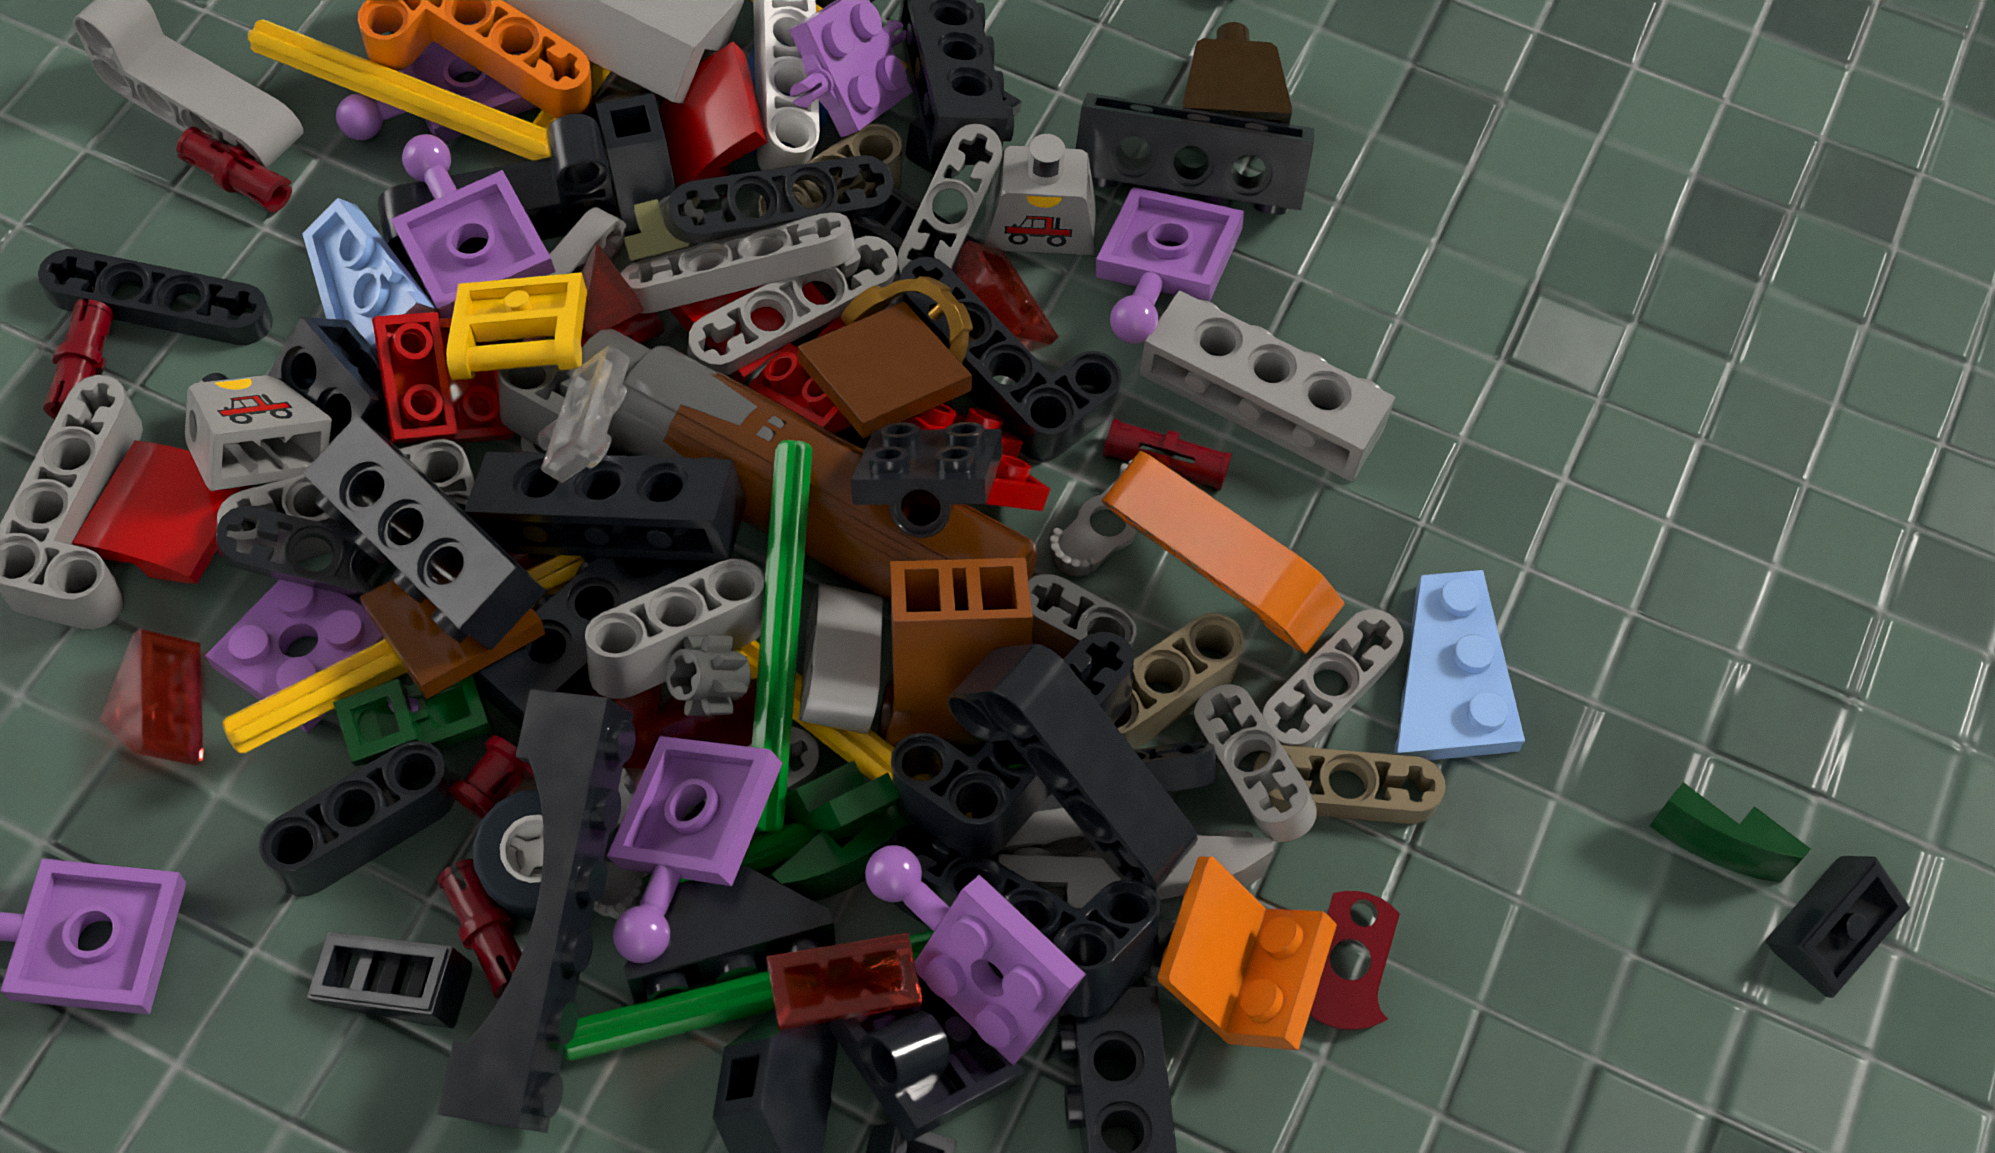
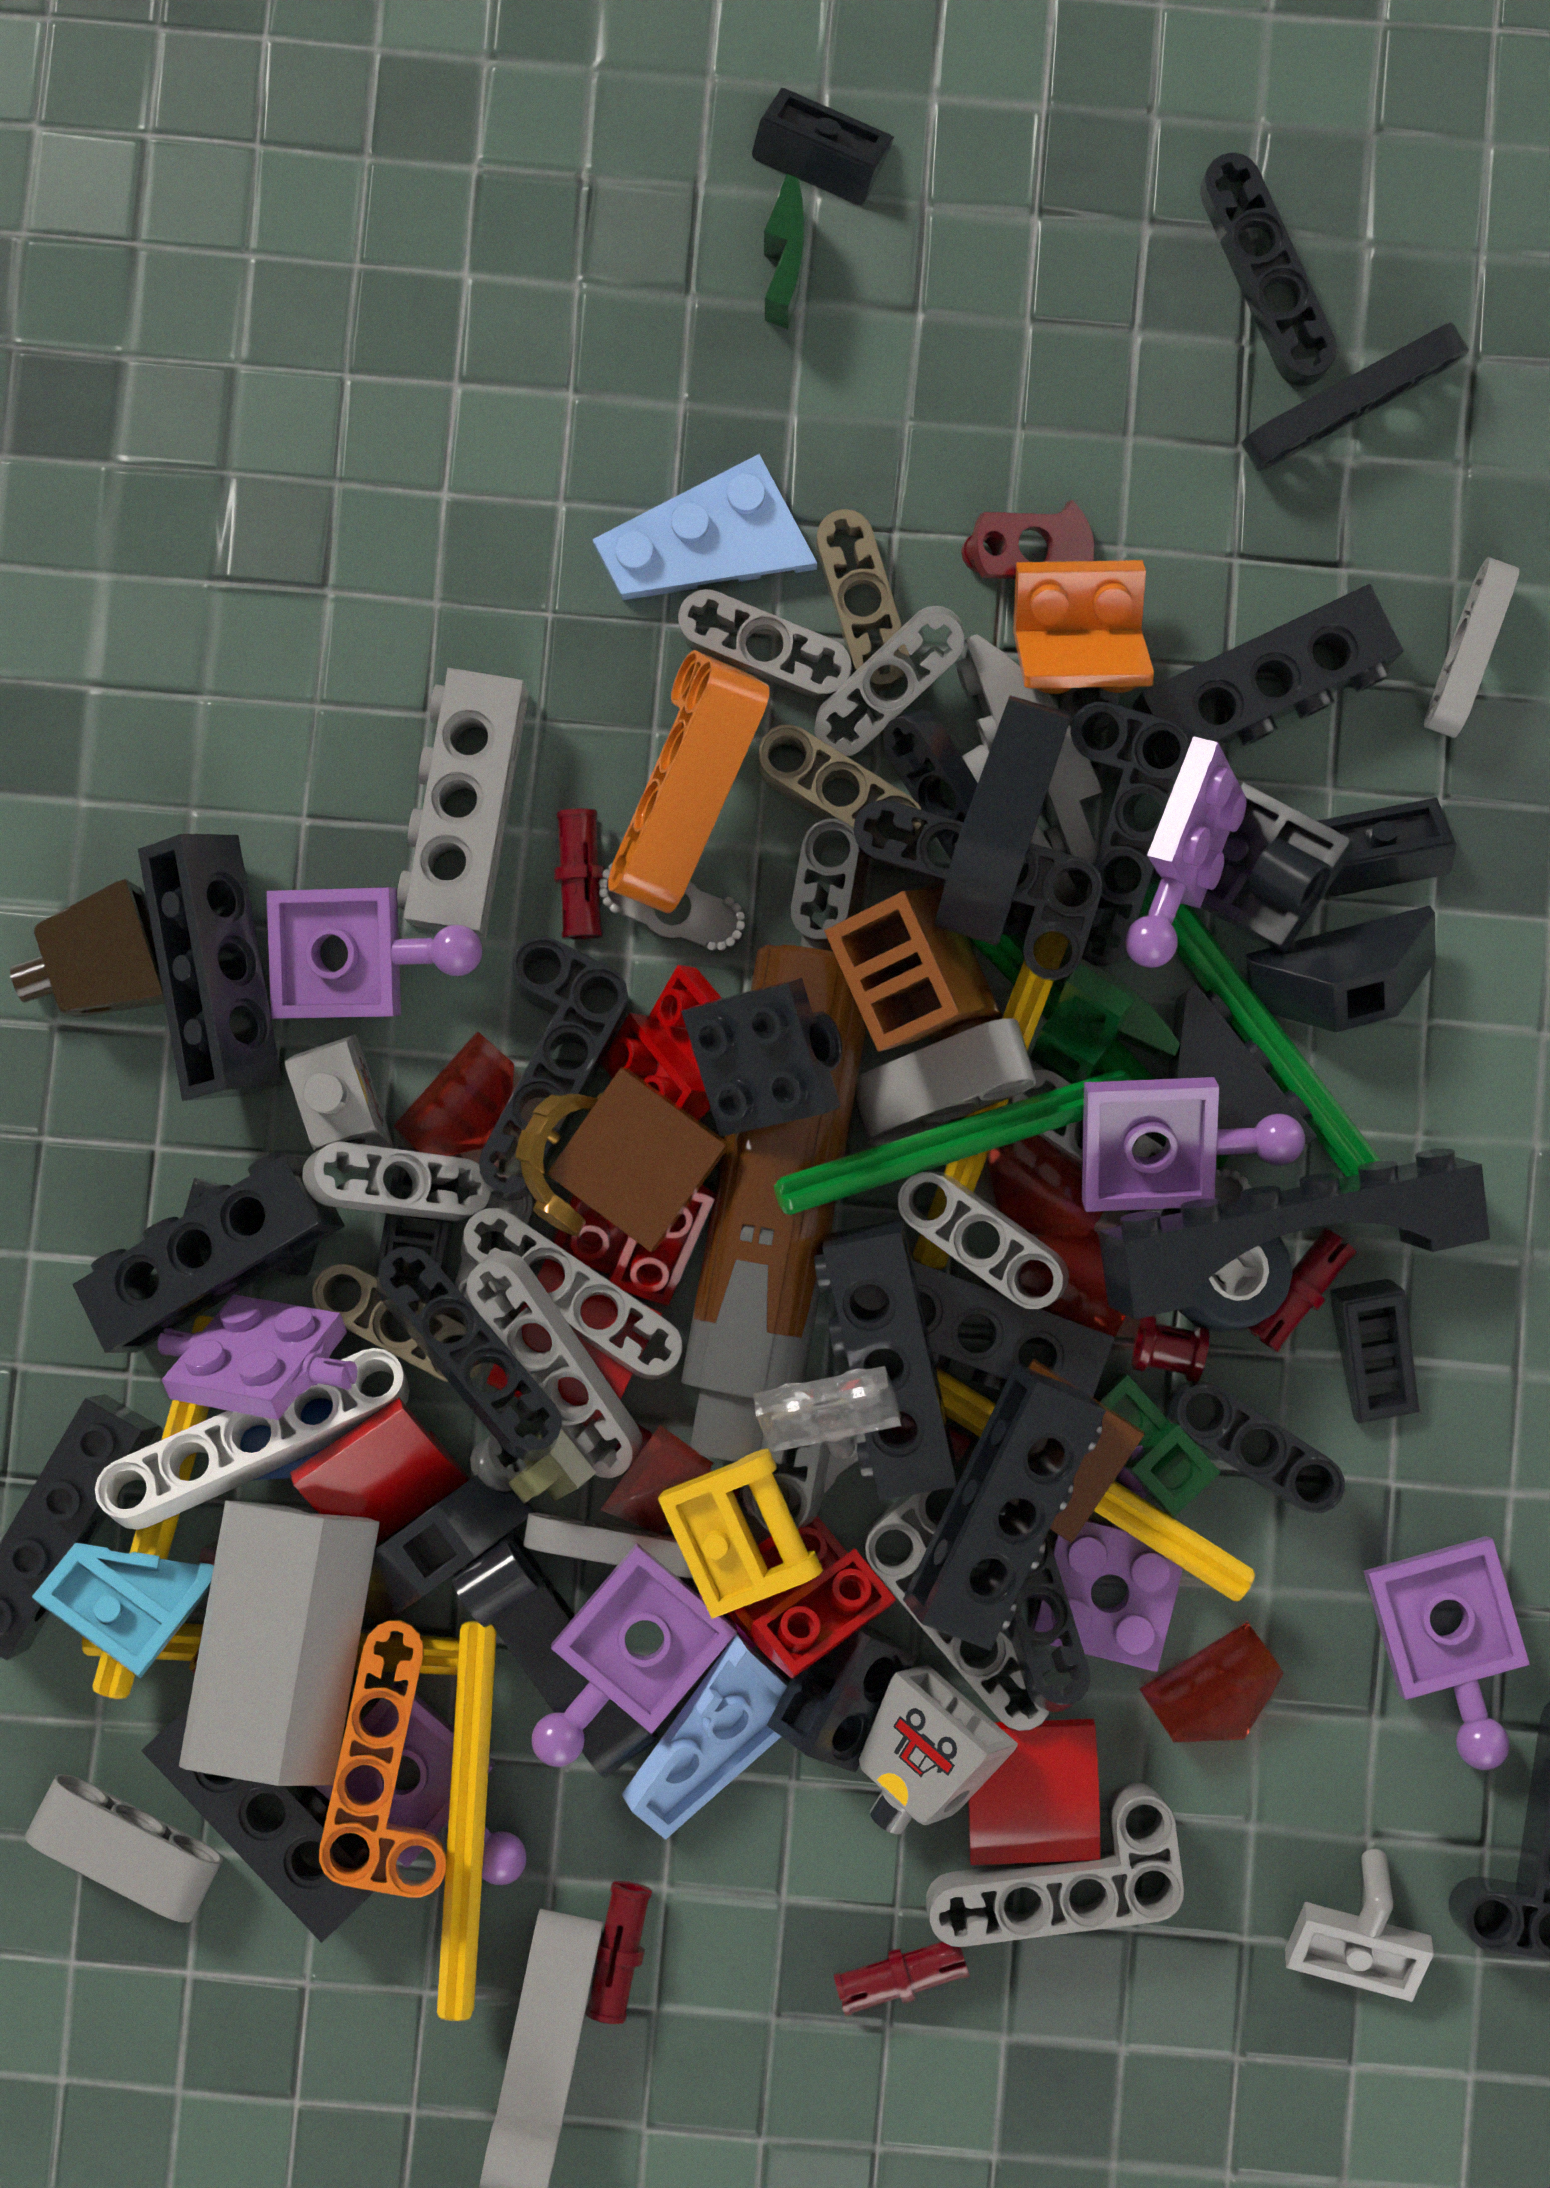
camera: 110 degrees left, 25 degrees up
black beam [38,249,273,345] -> none
dark grey gear [666,635,751,716] -> none
clear red slope [766,933,922,1030] -> none

